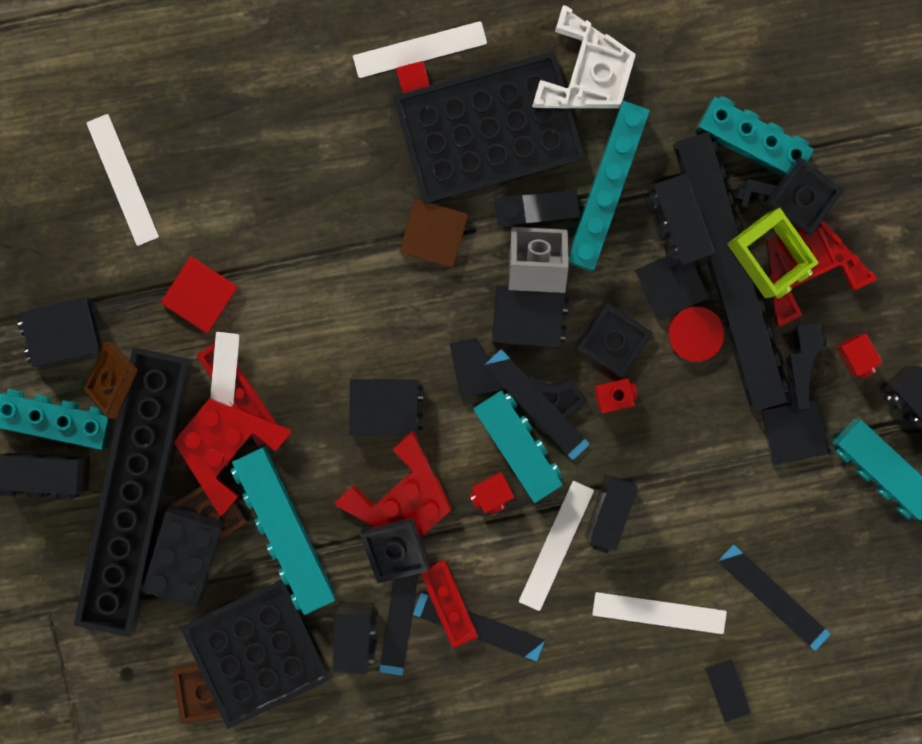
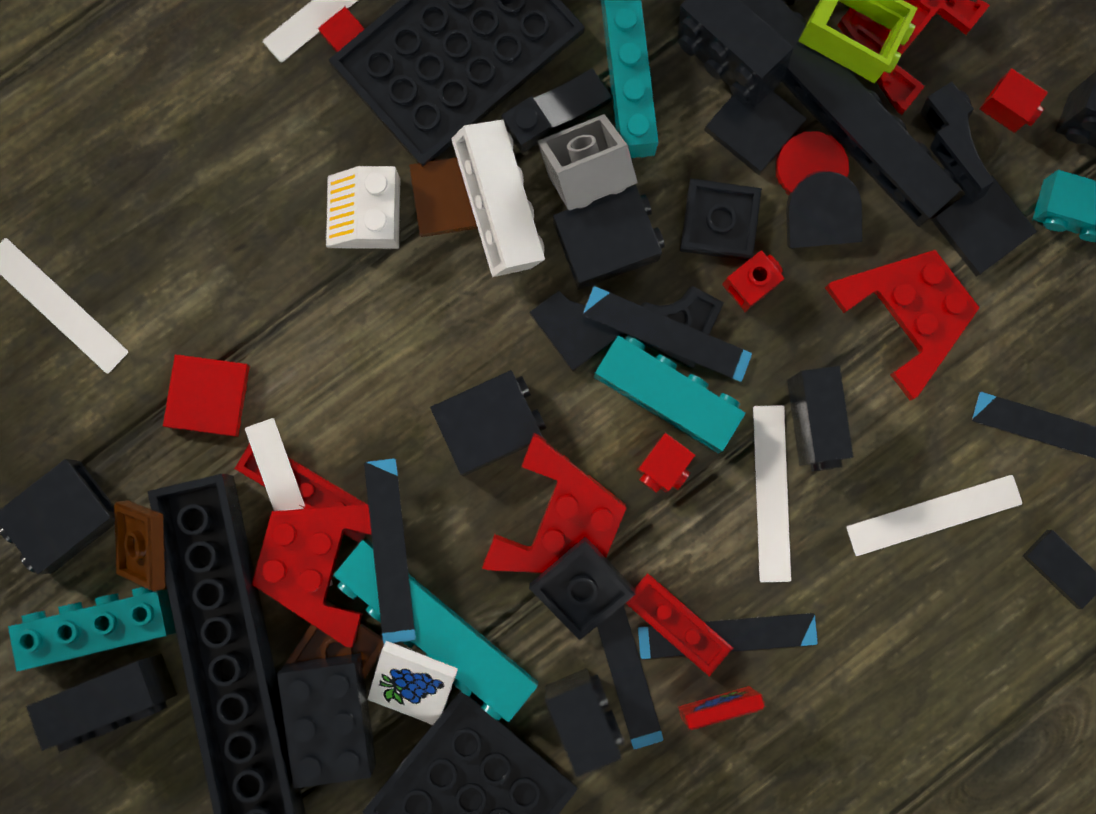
camera: 20 degrees left, 5 degrees down
none -> white slope [326,166,400,249]
none -> black sticker [364,459,416,644]
none -> white tile [367,641,458,725]
none -> white brick [451,119,545,277]
none -> red tile [678,686,765,730]
none -> black tile [786,171,862,248]
none -> red wing [824,250,980,401]

